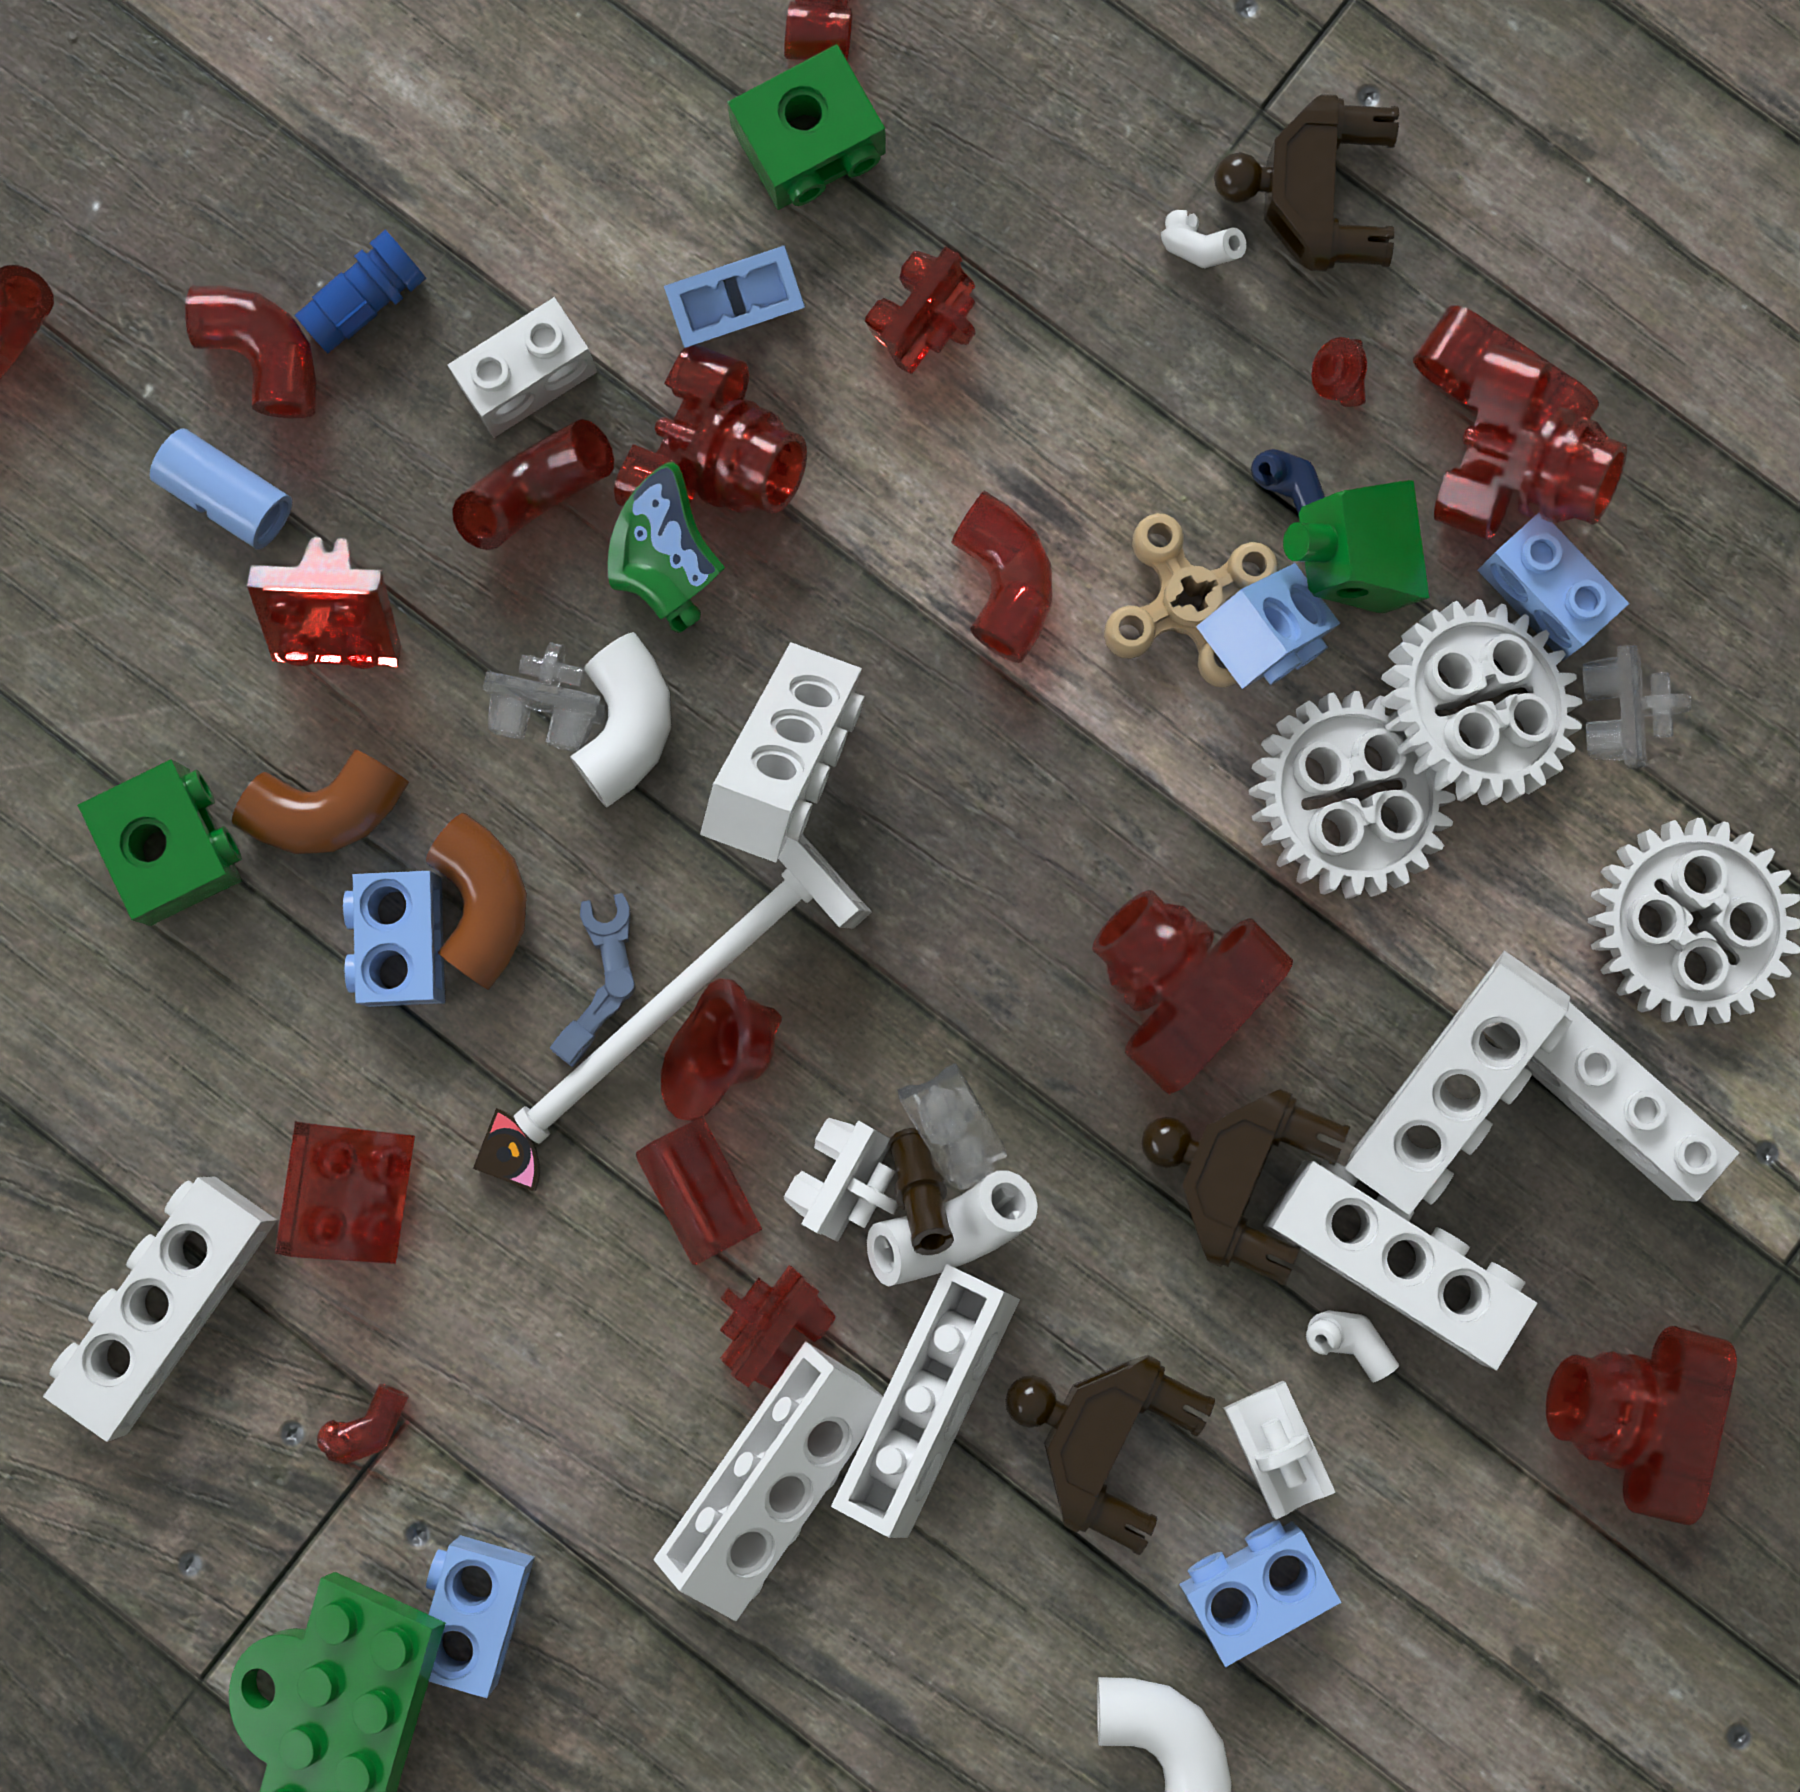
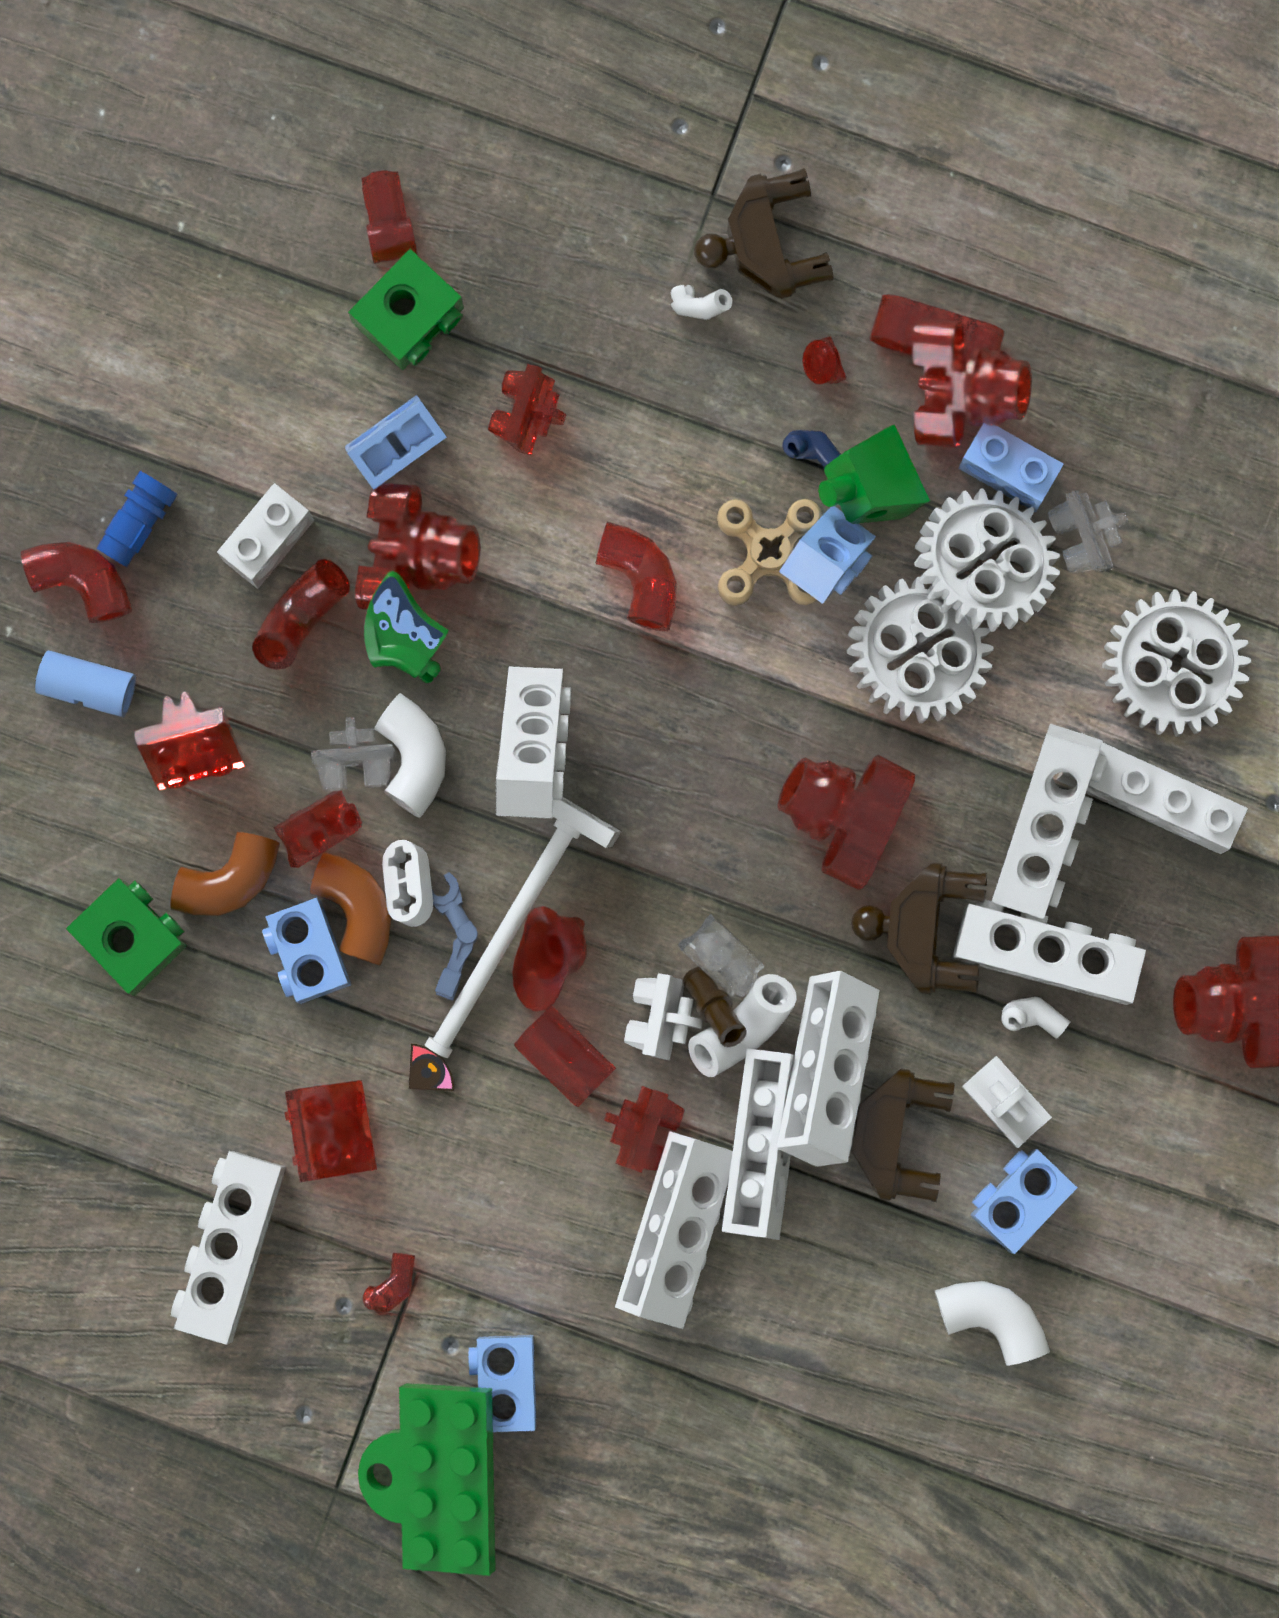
camera: 15 degrees left, 0 degrees up
none -> clear red hips [274,790,362,868]
none -> white beam [382,840,433,927]
none -> white brick [777,971,880,1167]

